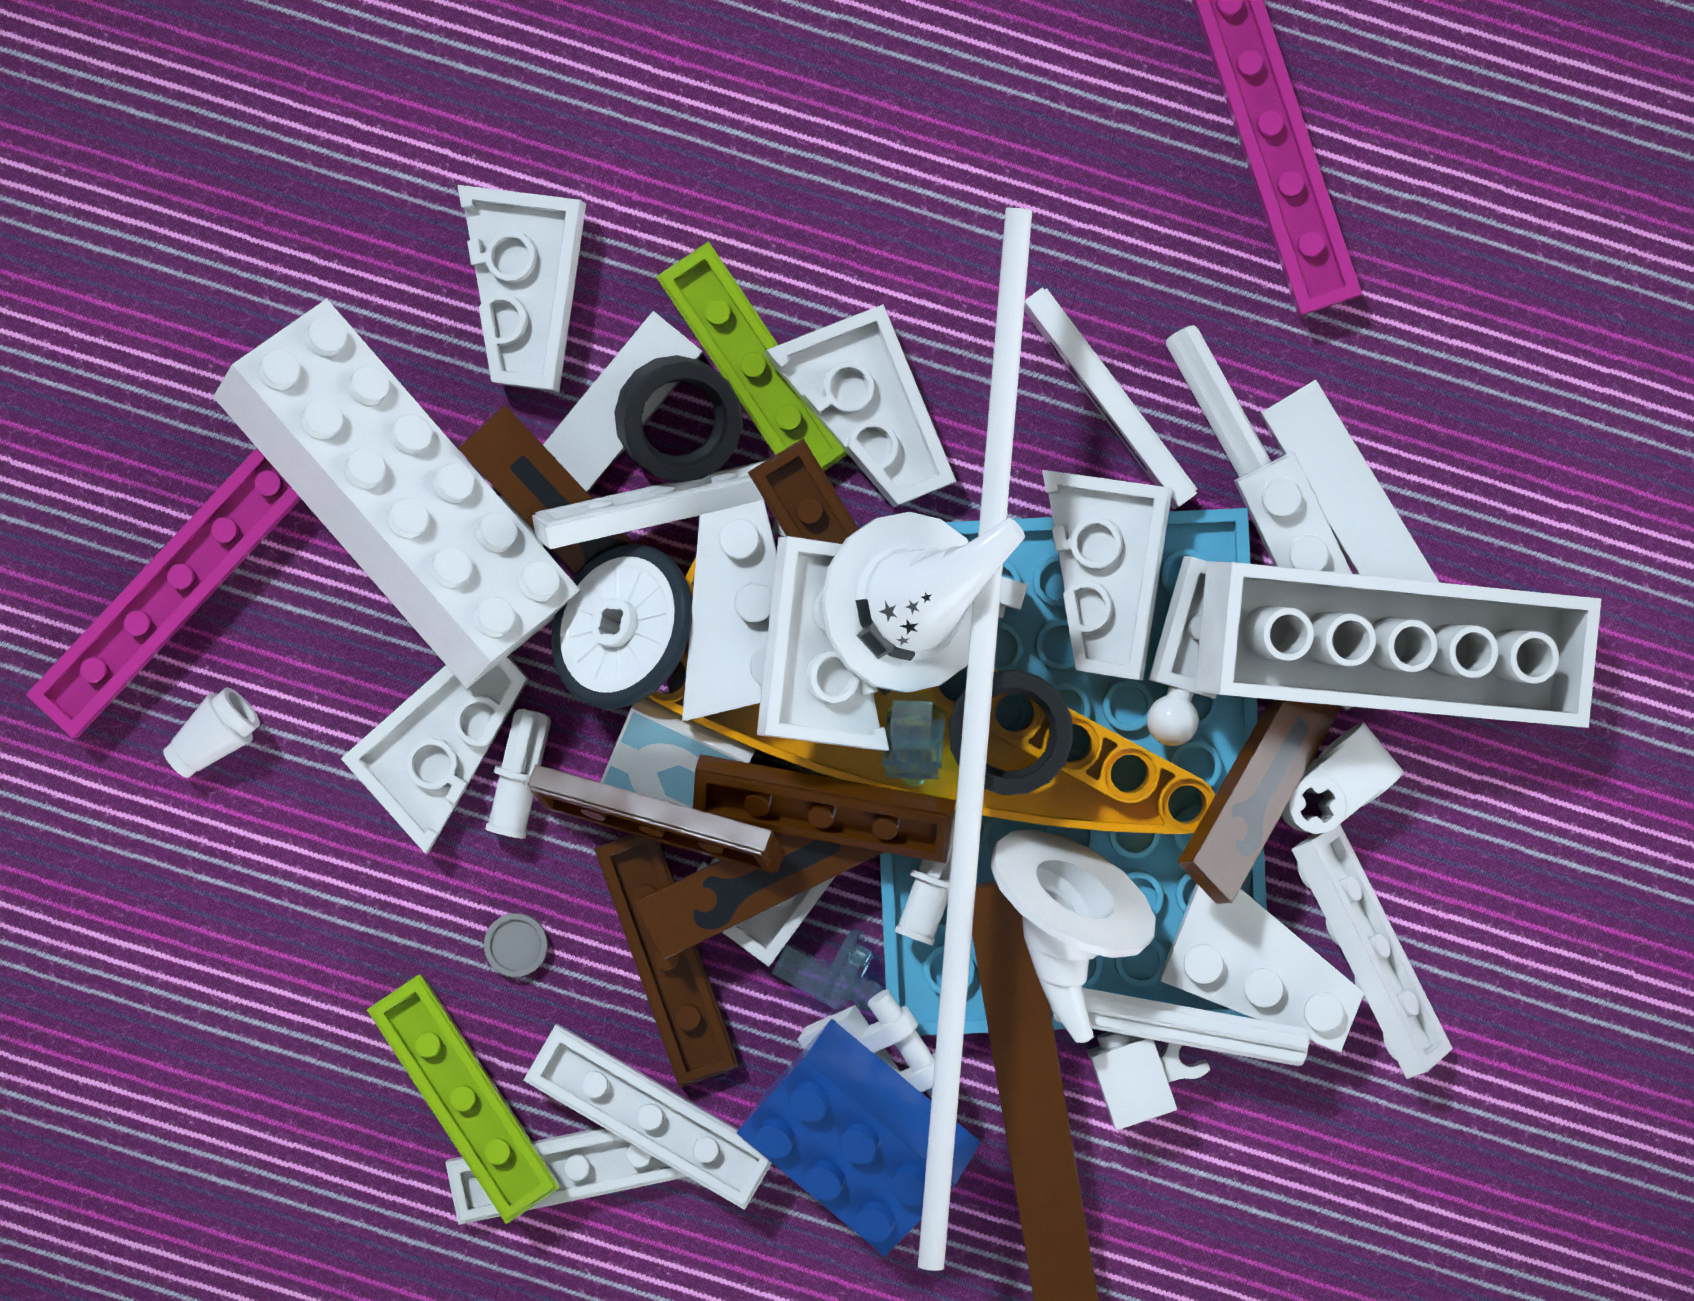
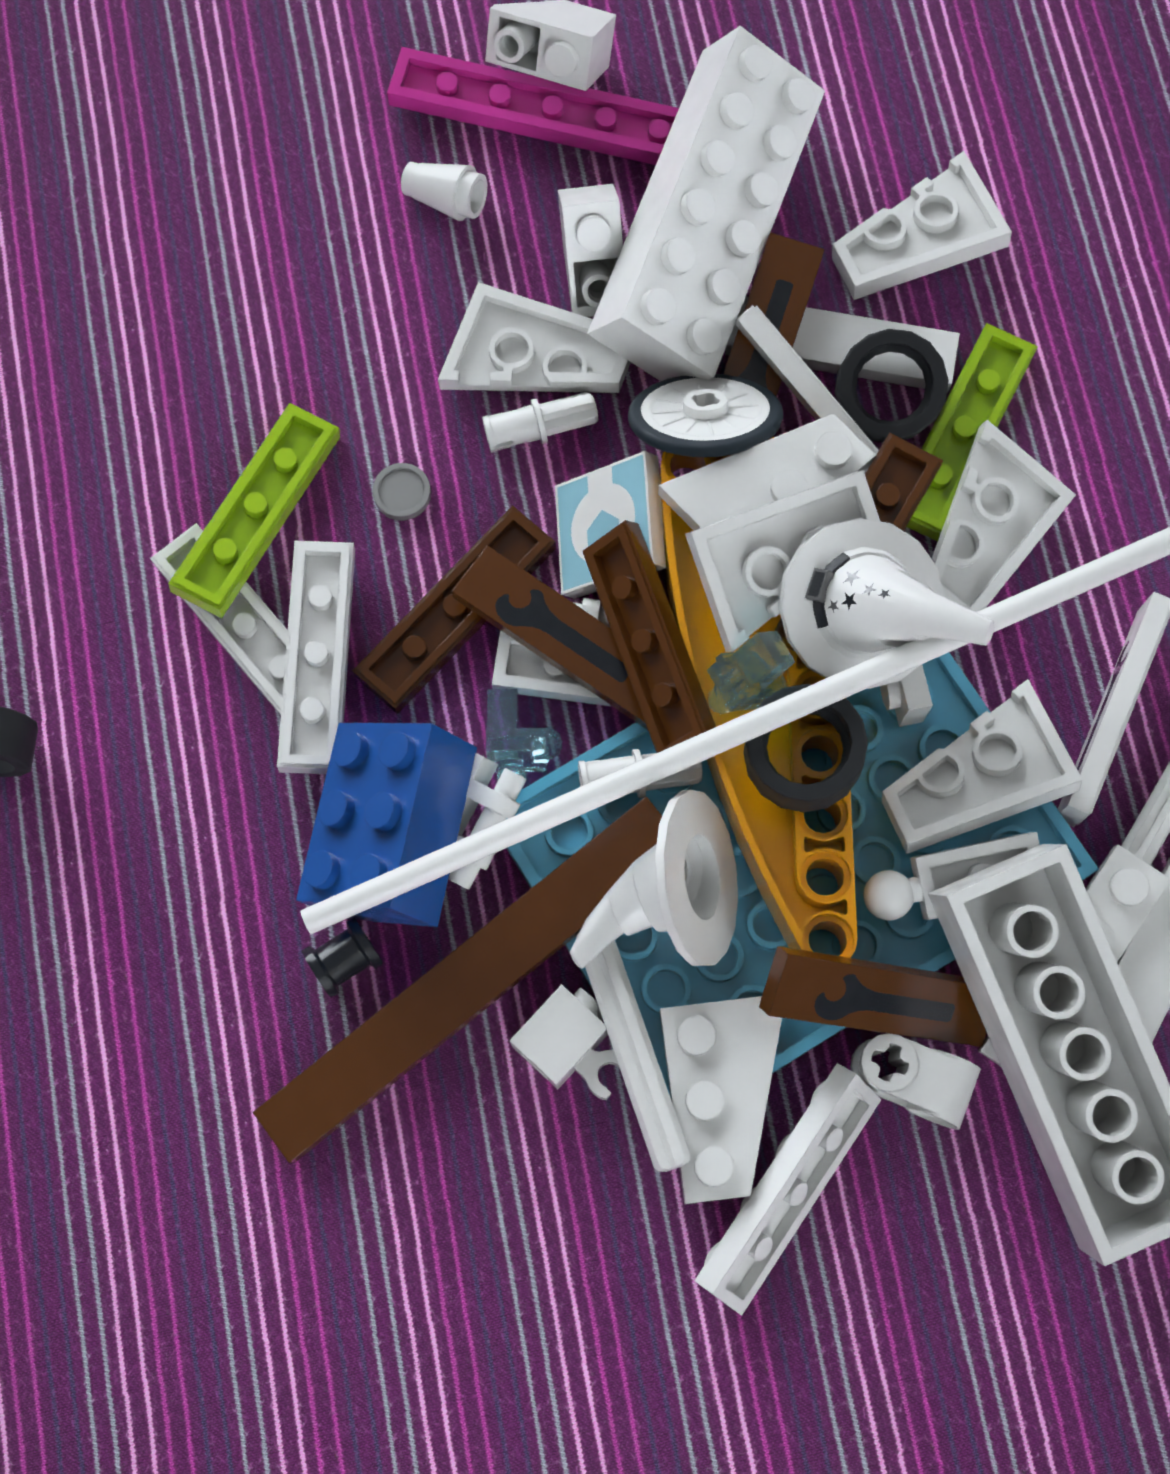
camera: 65 degrees right, 15 degrees down
tile [527,764,785,874] -> none
none -> black bush [301,917,384,998]
none -> white slope [485,0,616,91]
none -> white slope [558,184,623,317]

